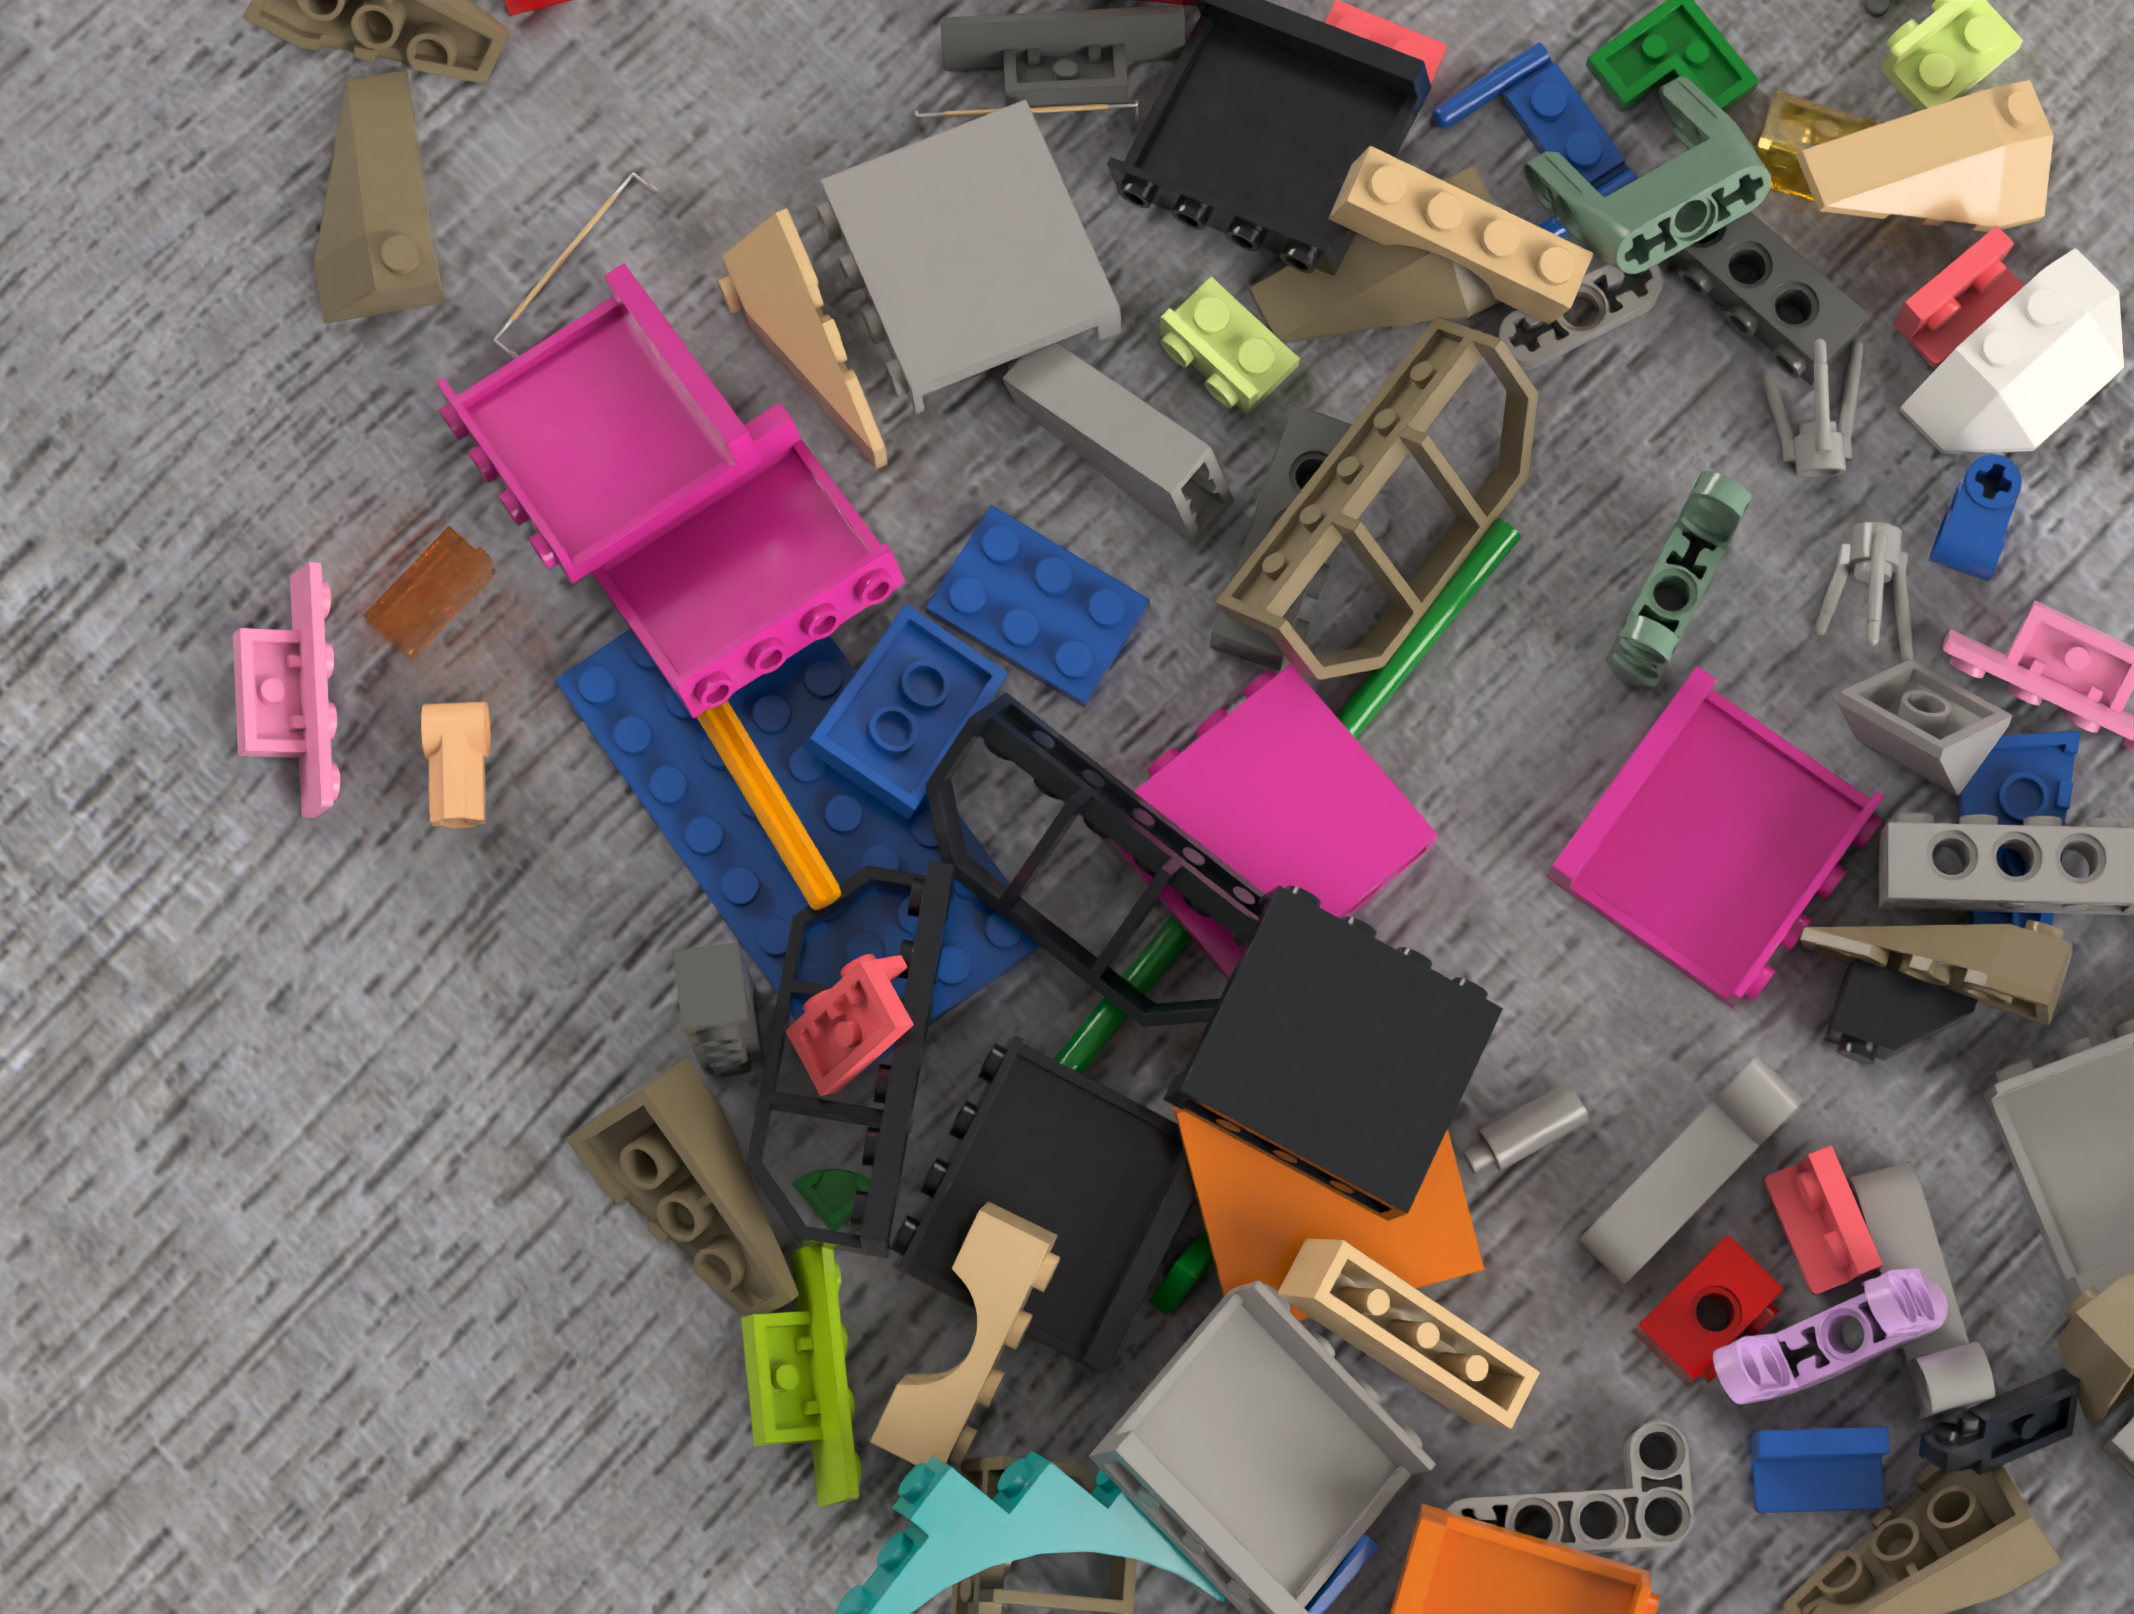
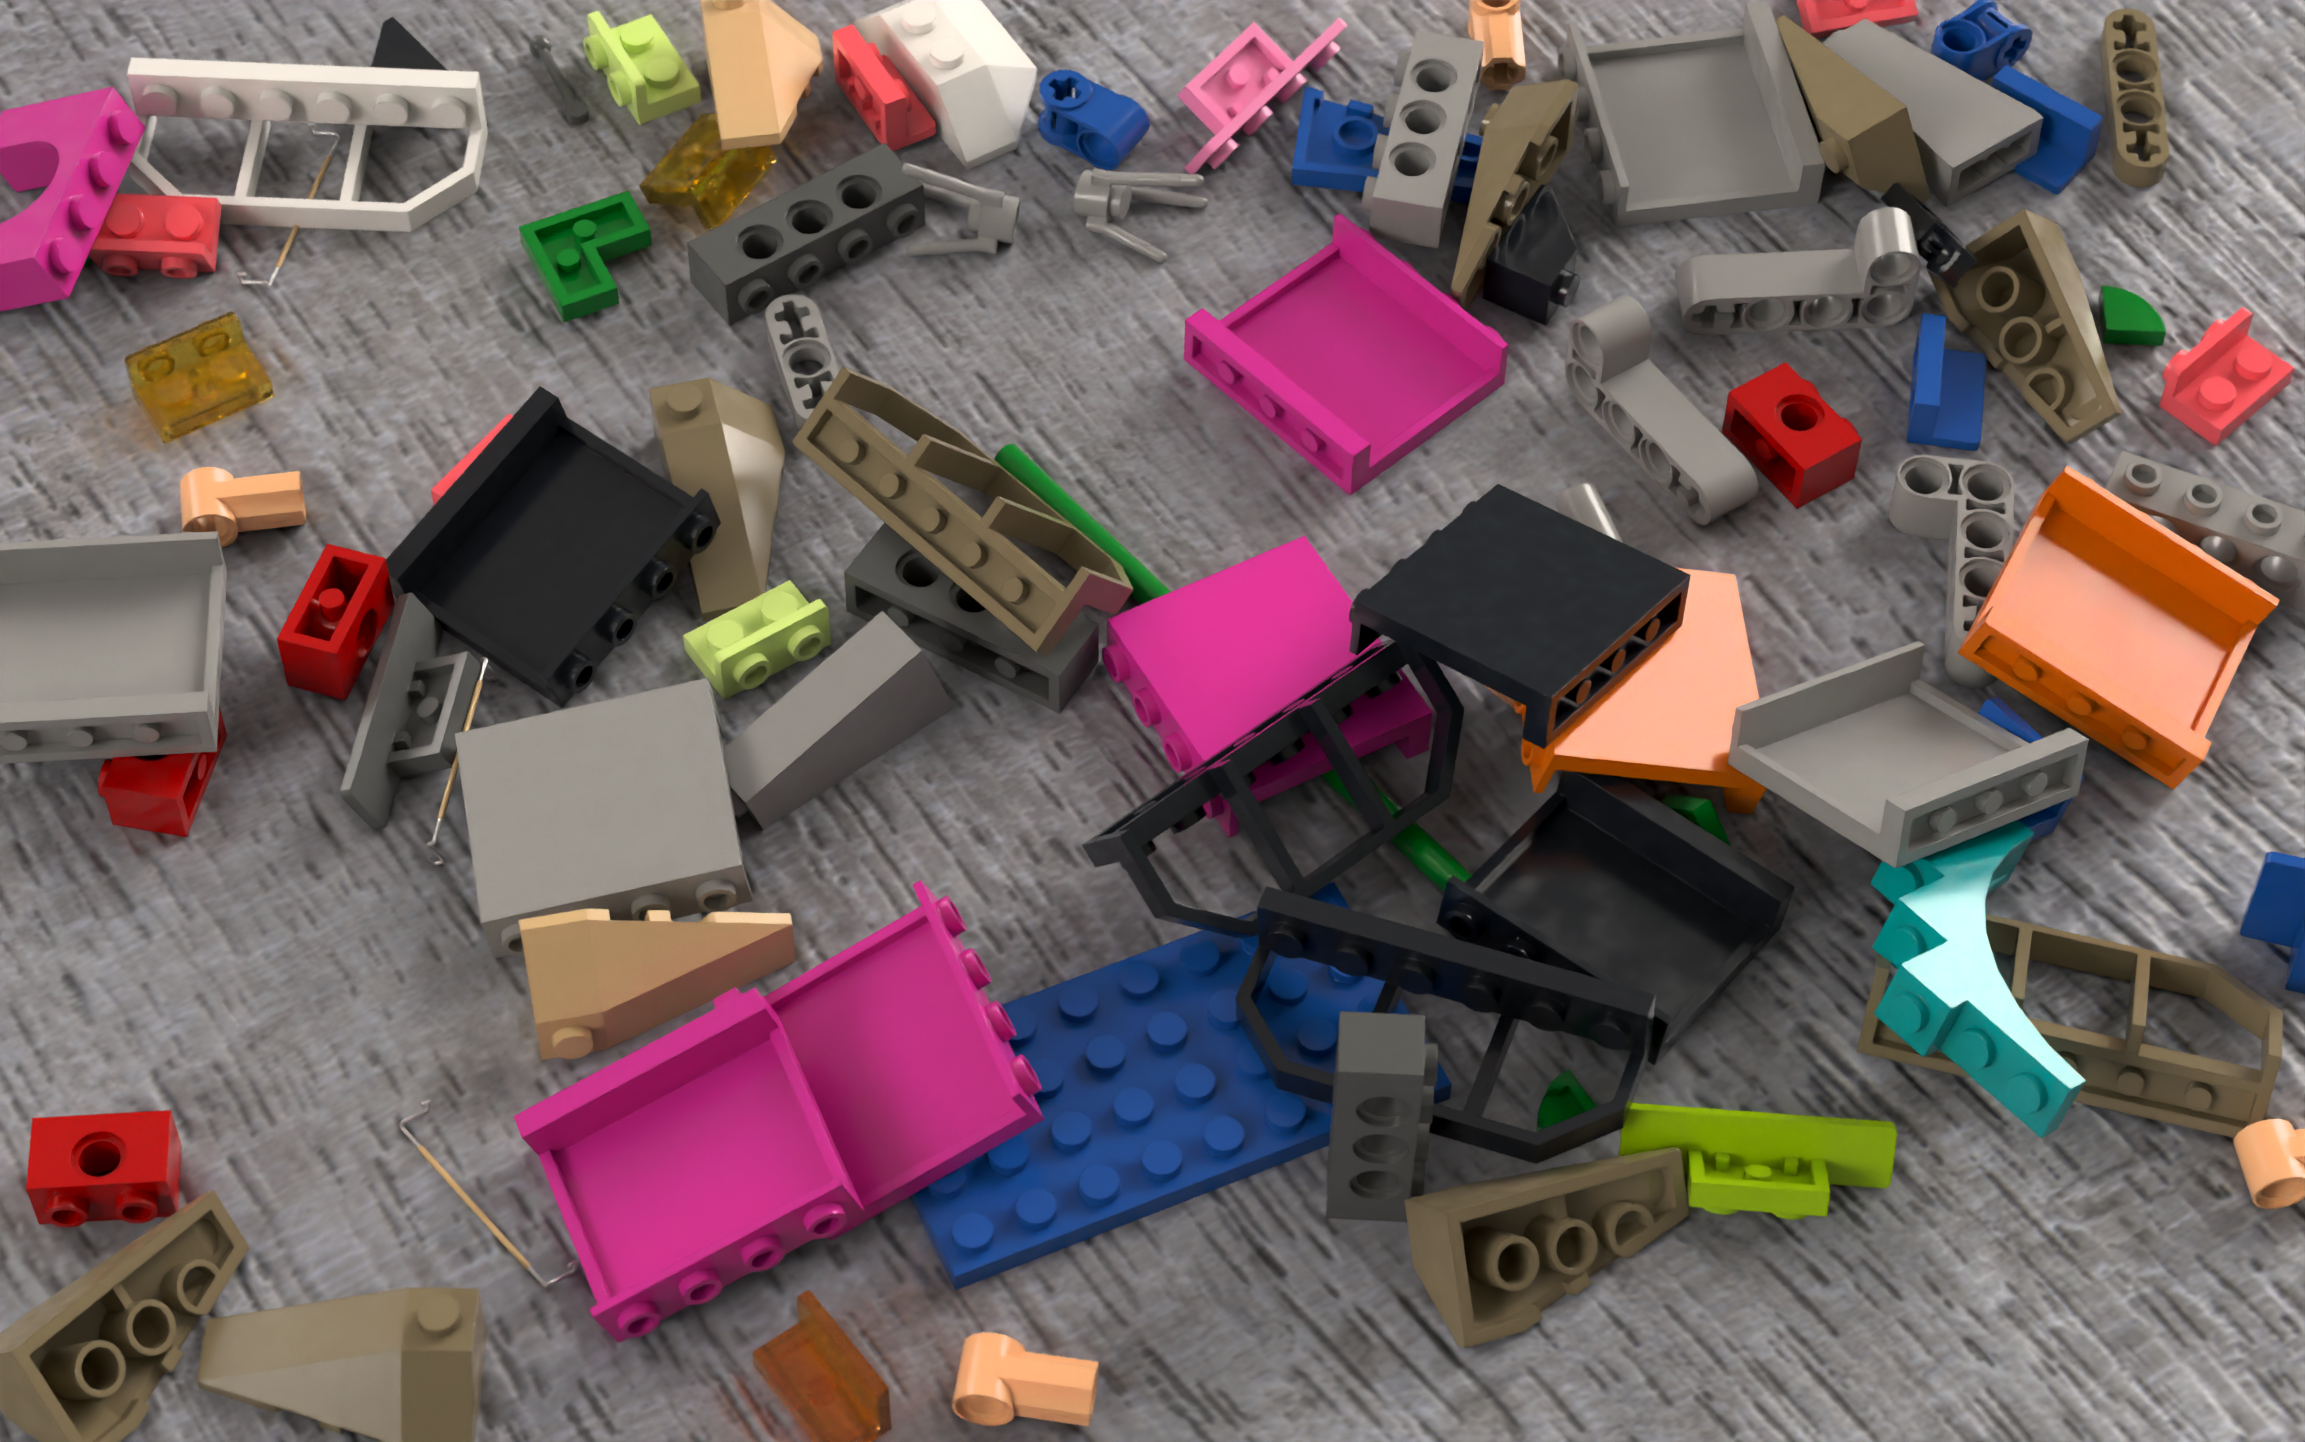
camera: 80 degrees left, 25 degrees down
light orange axle [697,700,841,910] -> none
coral bracket [785,954,914,1096] -> none
blue plate [804,603,1009,820] -> none
tan arch [870,1201,1060,1466] -> none
blue plate [925,505,1150,708] -> none
tan brick [1277,1238,1540,1429] -> none
tan arch [1328,146,1594,324] -> none
blue plate [1432,42,1638,238] -> none
sand green connector [1523,76,1771,274] -> none
sand green connector [1606,471,1752,688] -> none
lavender connector [1713,1268,1948,1404] -> none
coral bracket [1763,1145,1883,1295] -> none
light grey slope [1837,659,2012,796] -> none

